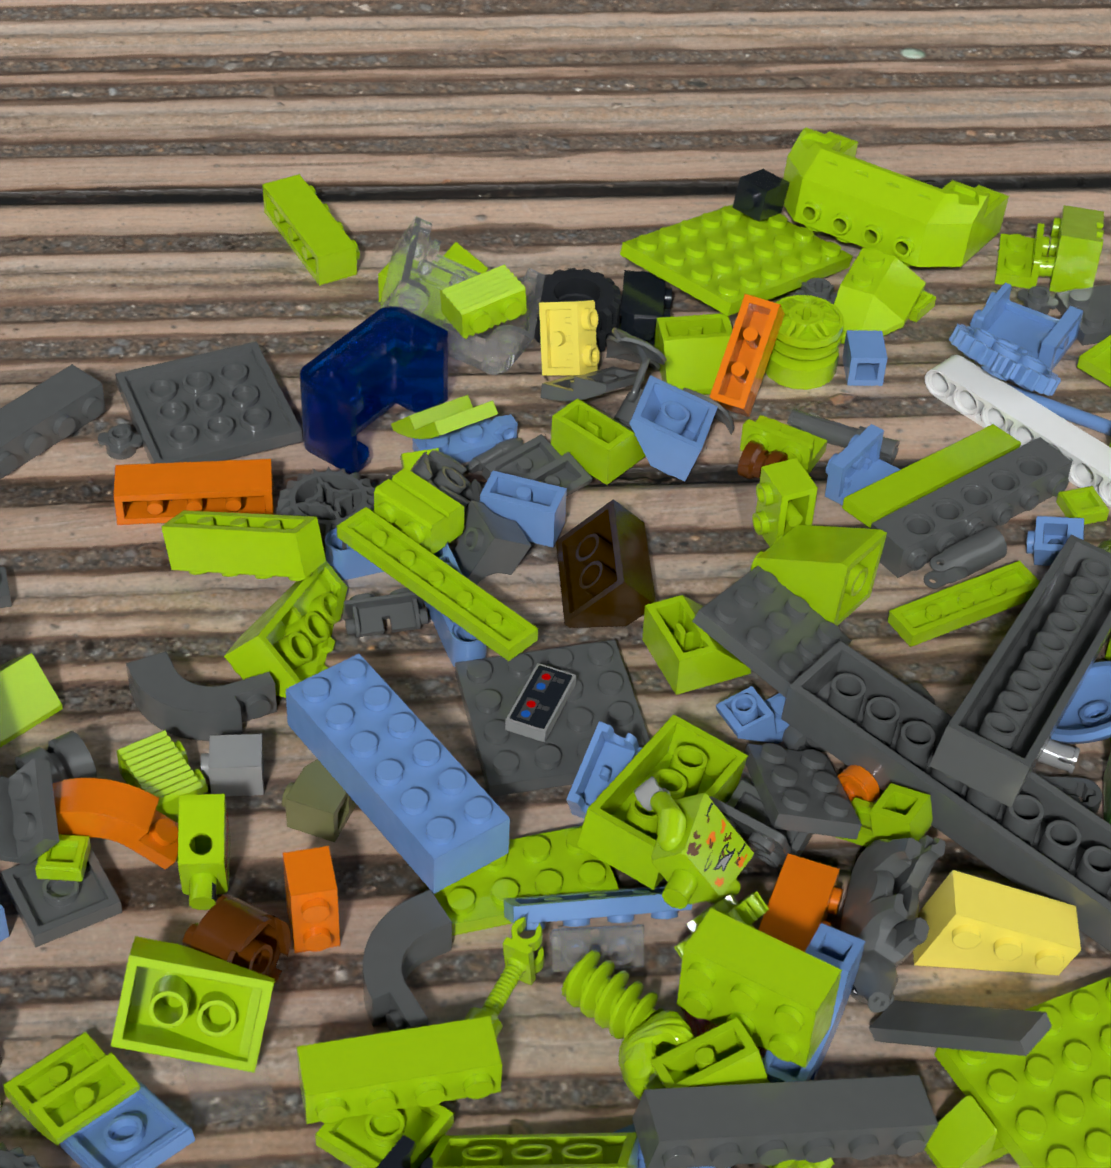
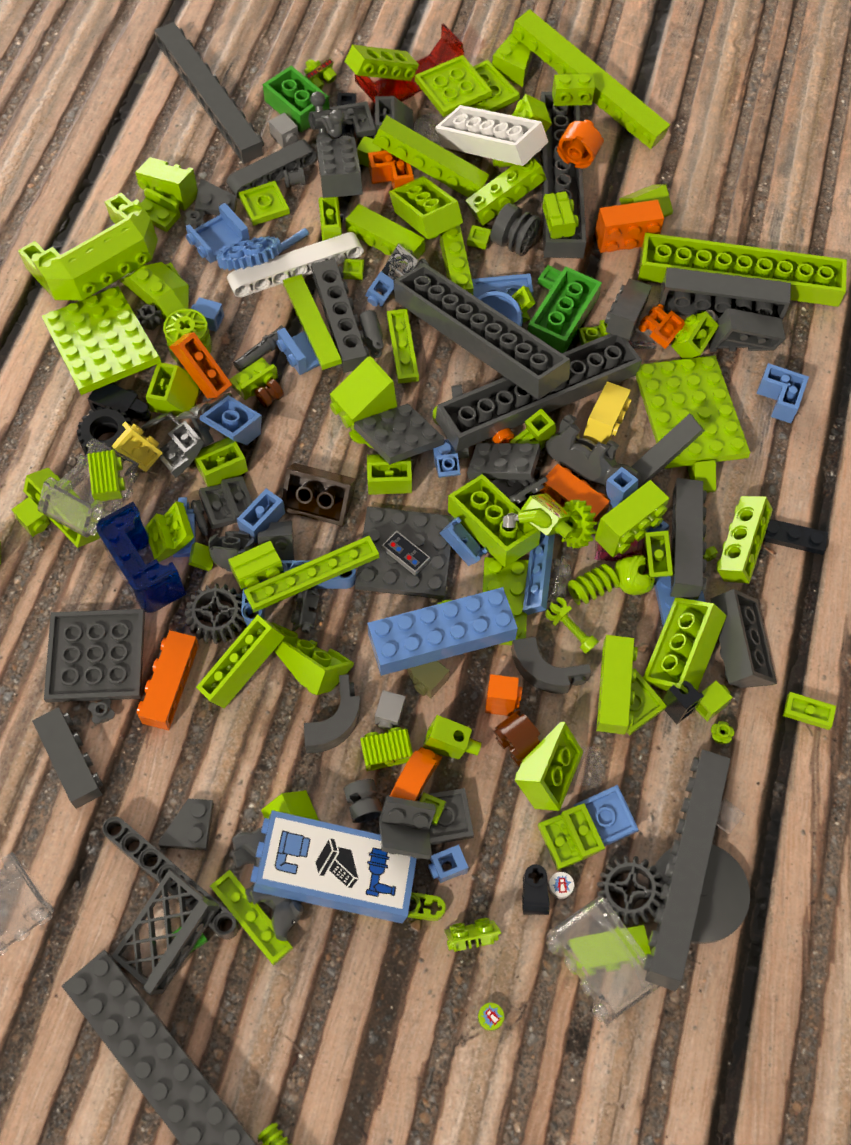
camera: 70 degrees left, 20 degrees up
black brick [732,169,790,221] -> none
lime brick [752,458,818,547] -> none

